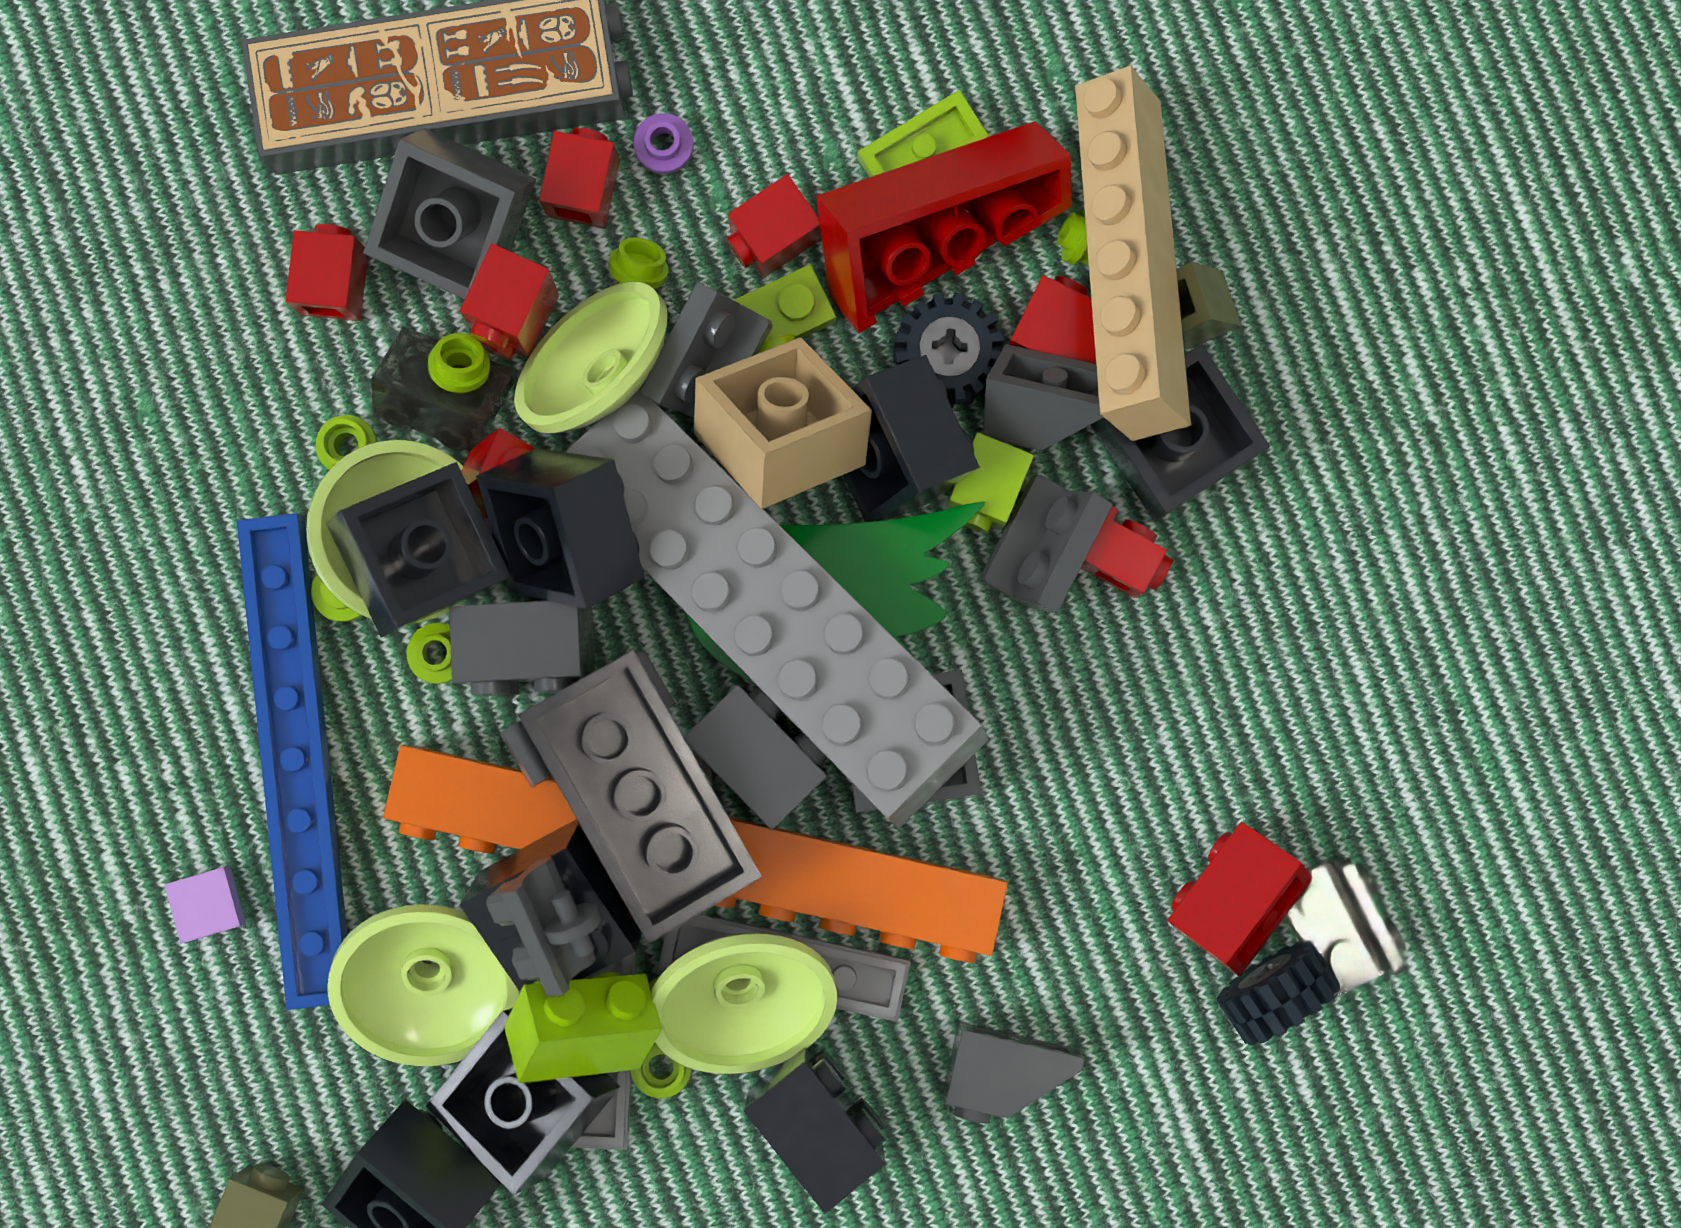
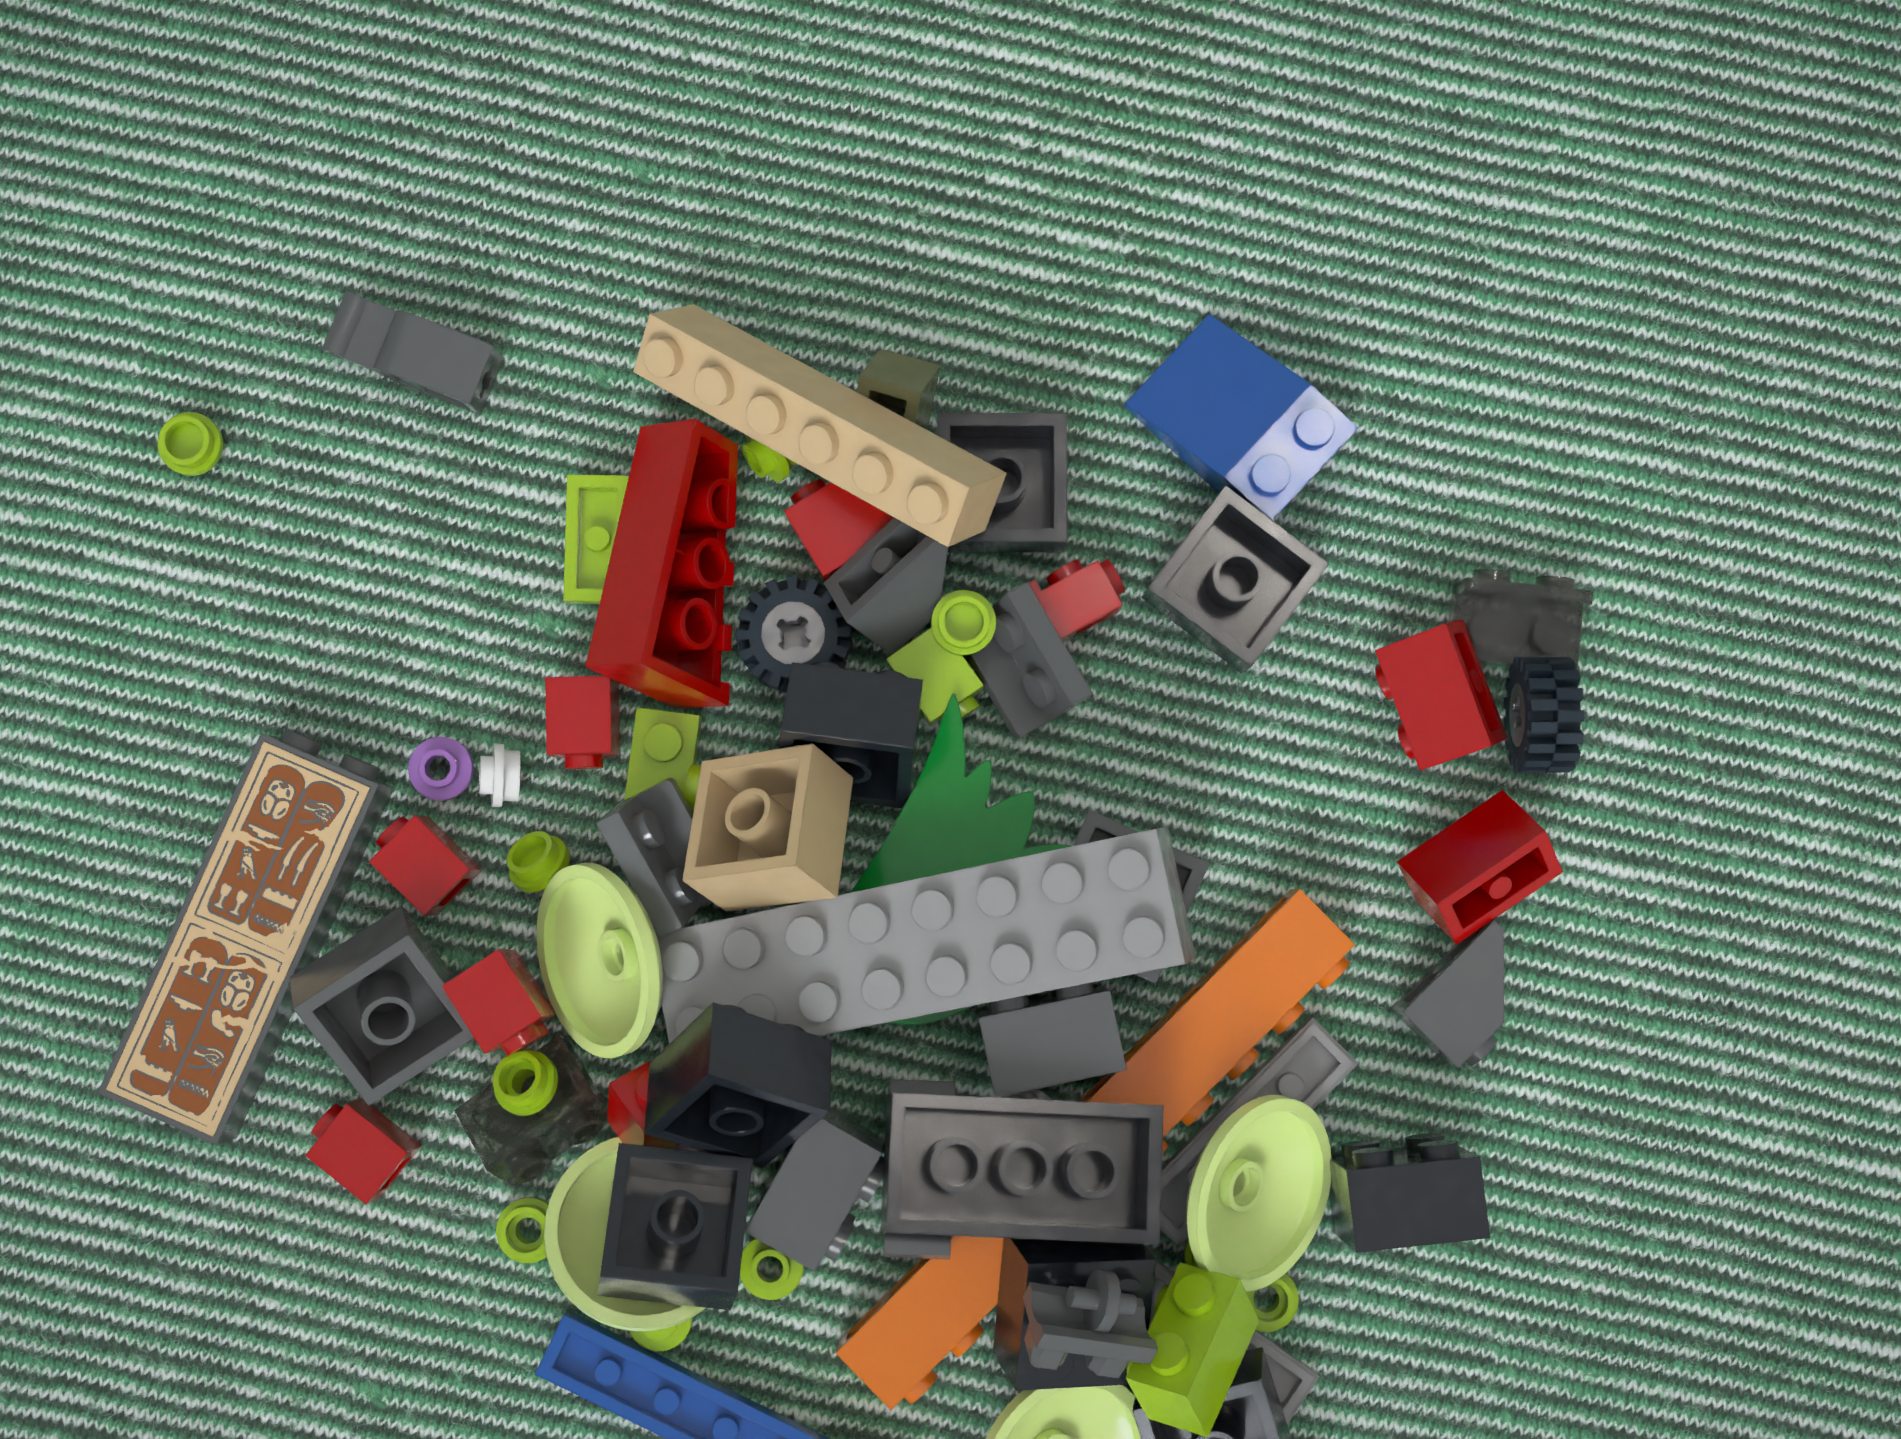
camera: 55 degrees left, 0 degrees up
none -> white plate [479,743,520,807]
none -> lime plate [931,590,996,655]
none -> blue slope [1124,314,1359,521]
none -> brick [1141,486,1330,674]
none -> red brick [1396,790,1563,945]

